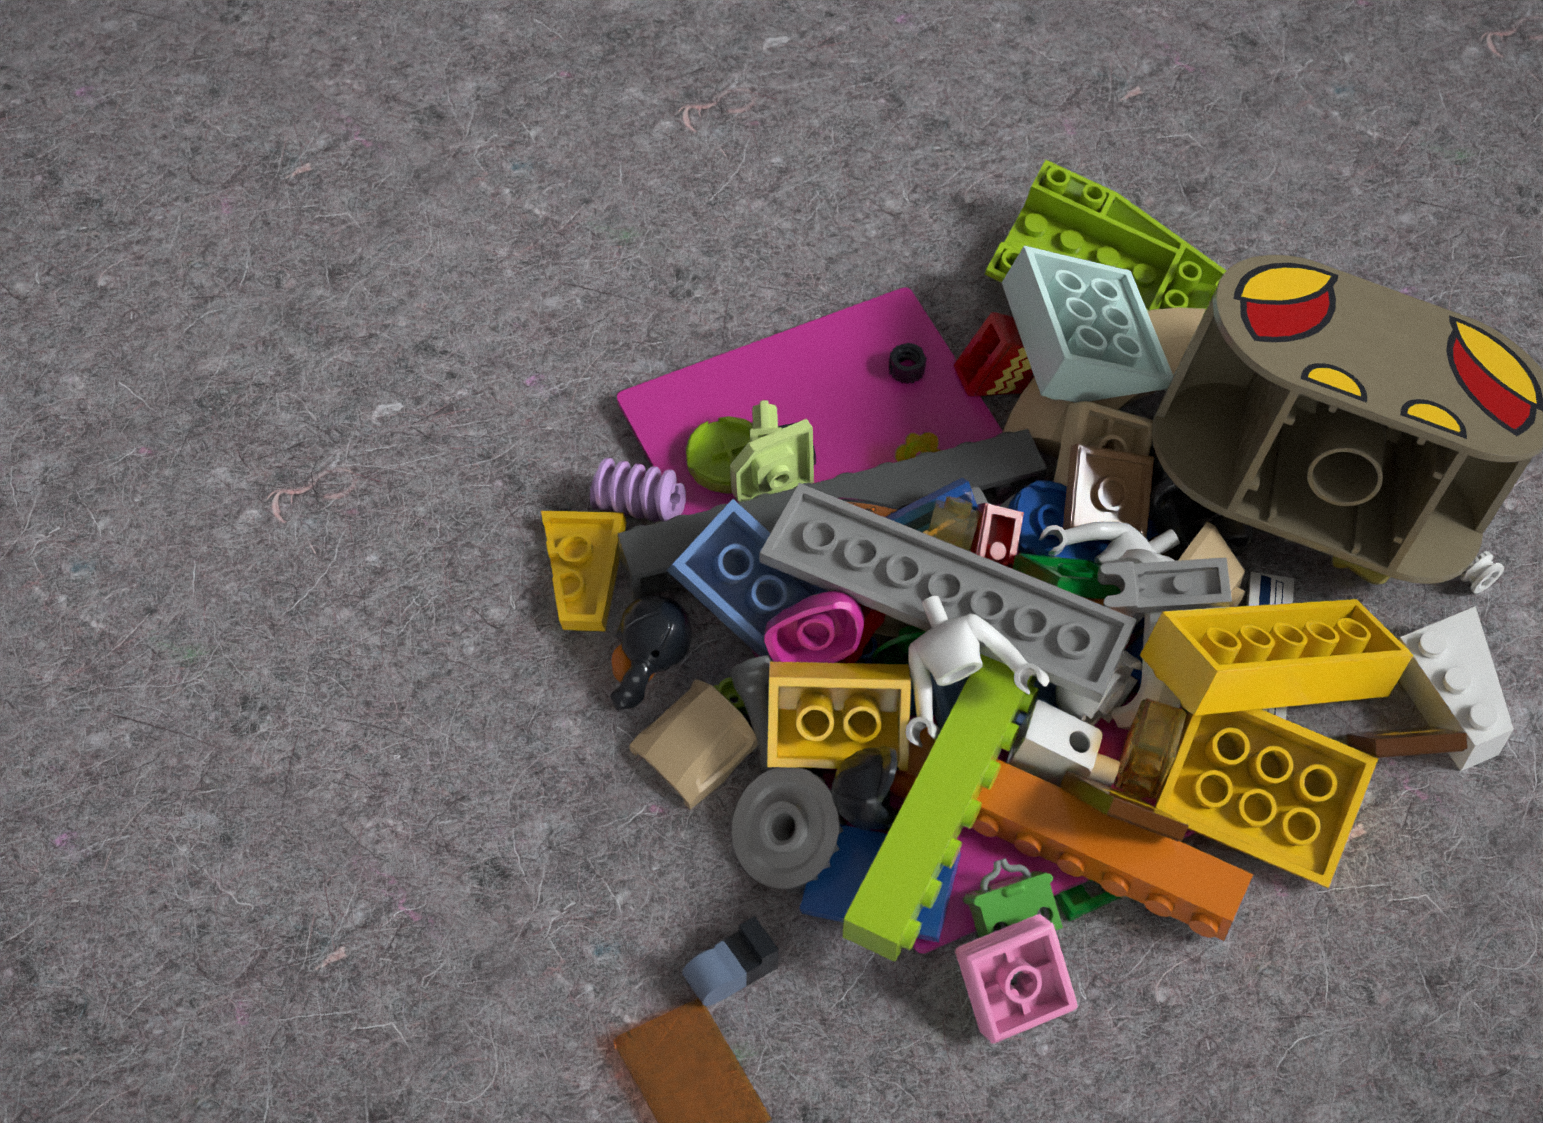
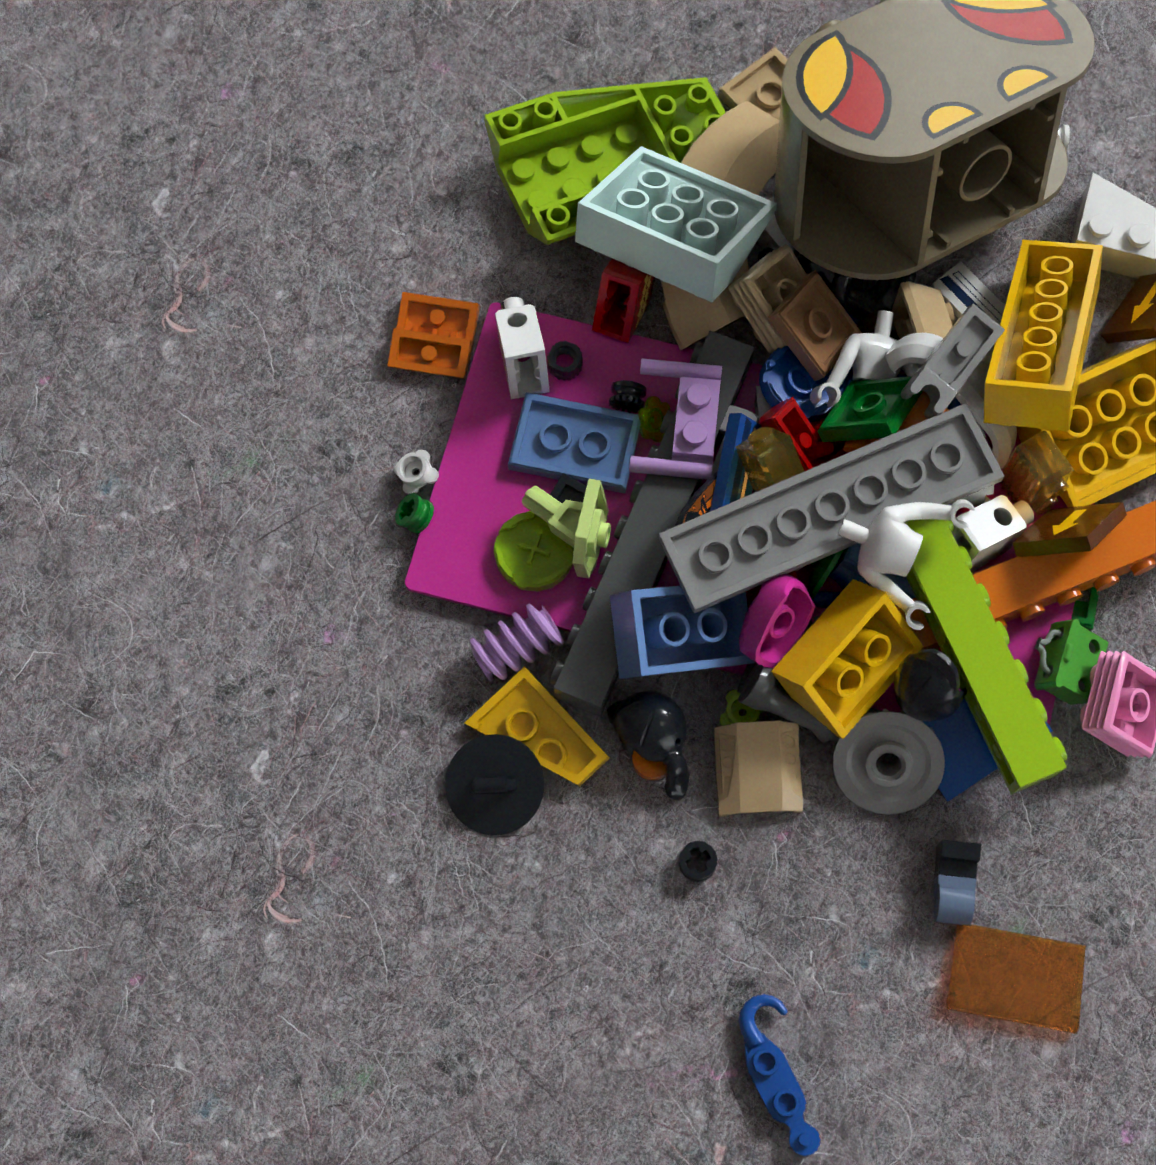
camera: 45 degrees left, 15 degrees up
none -> orange slope [387,292,480,379]
none -> white plate [394,450,439,494]
none -> green bush [395,493,434,534]
none -> black shield [445,734,544,835]
none -> white torso [495,297,550,399]
none -> medium blue tile [508,392,643,494]
none -> black bush [609,380,647,413]
none -> lavender plate [629,358,722,480]
none -> black bush [679,841,717,882]
none -> blue piece [738,994,820,1156]

